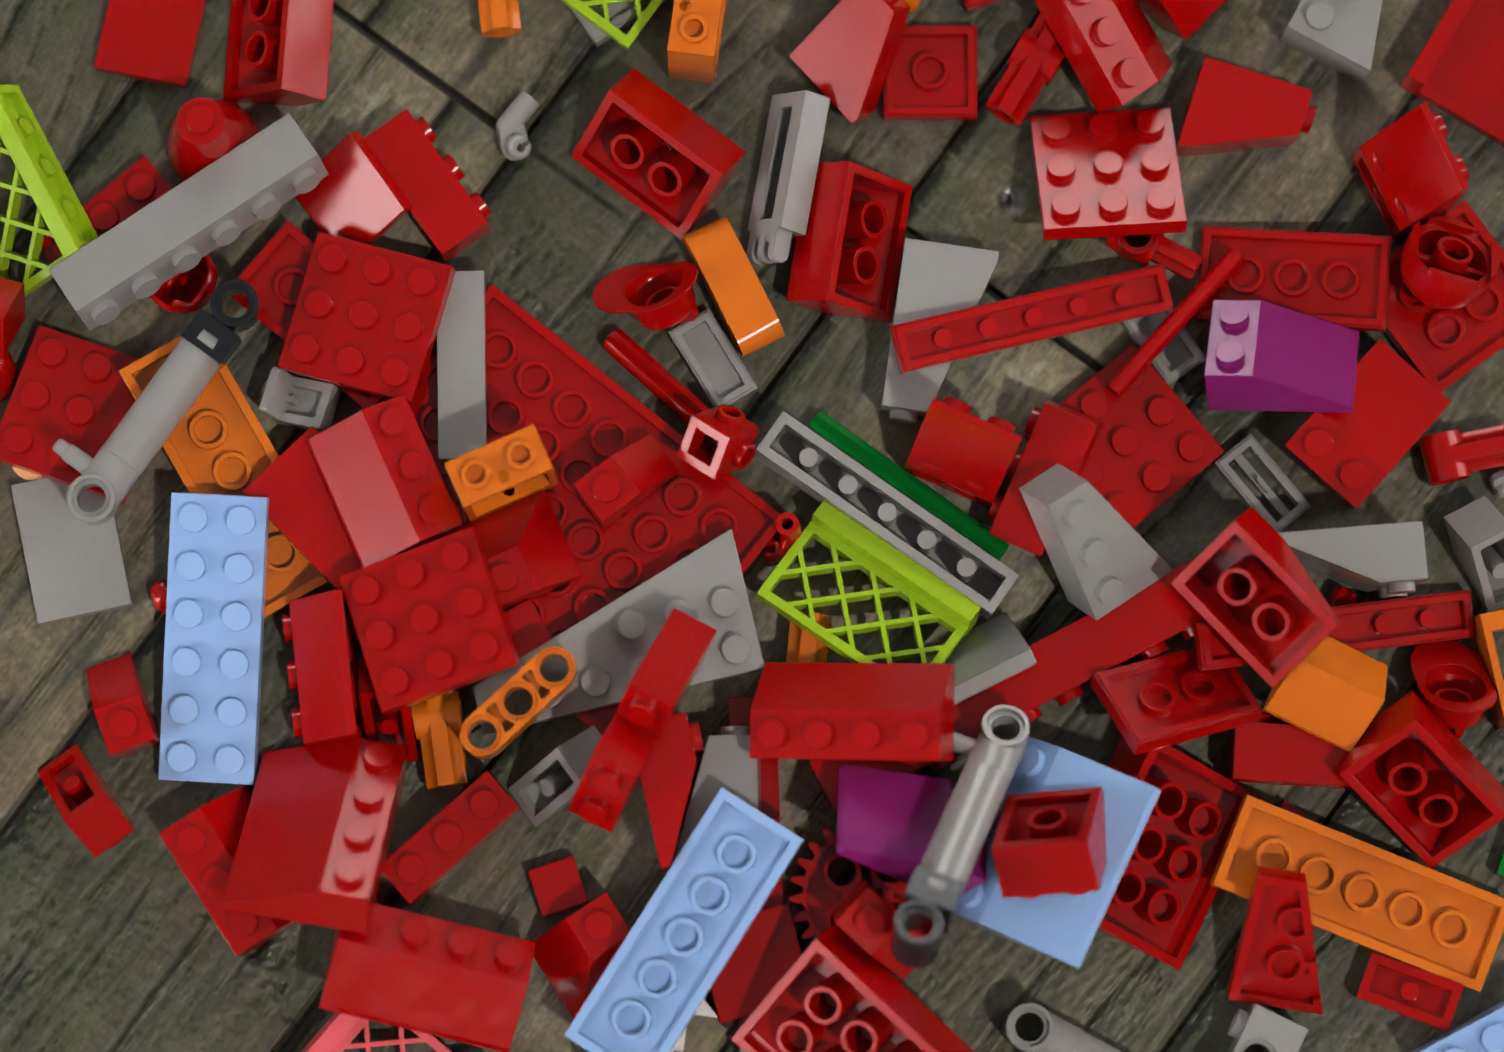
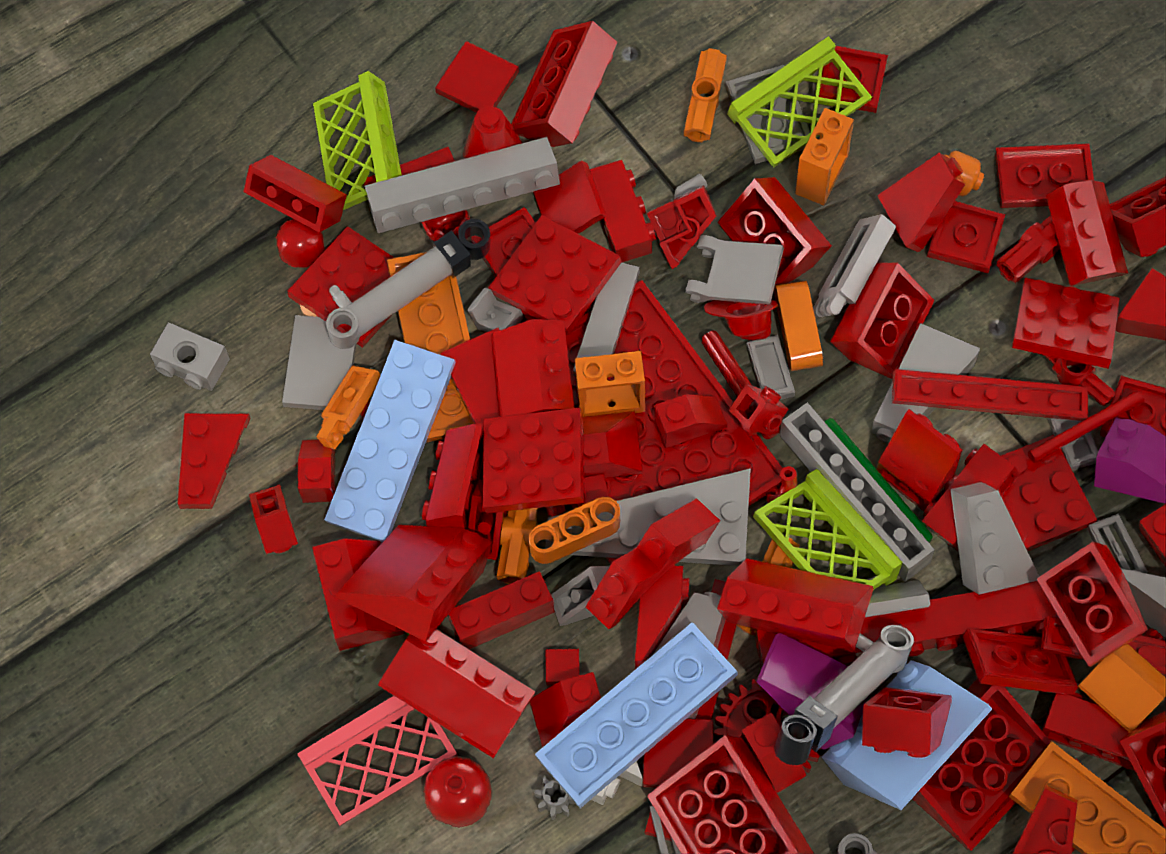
camera: 25 degrees right, 15 degrees down
none -> orange hinge [316,365,381,450]
none -> red slope [646,185,717,269]
none -> light grey flag [685,235,784,304]

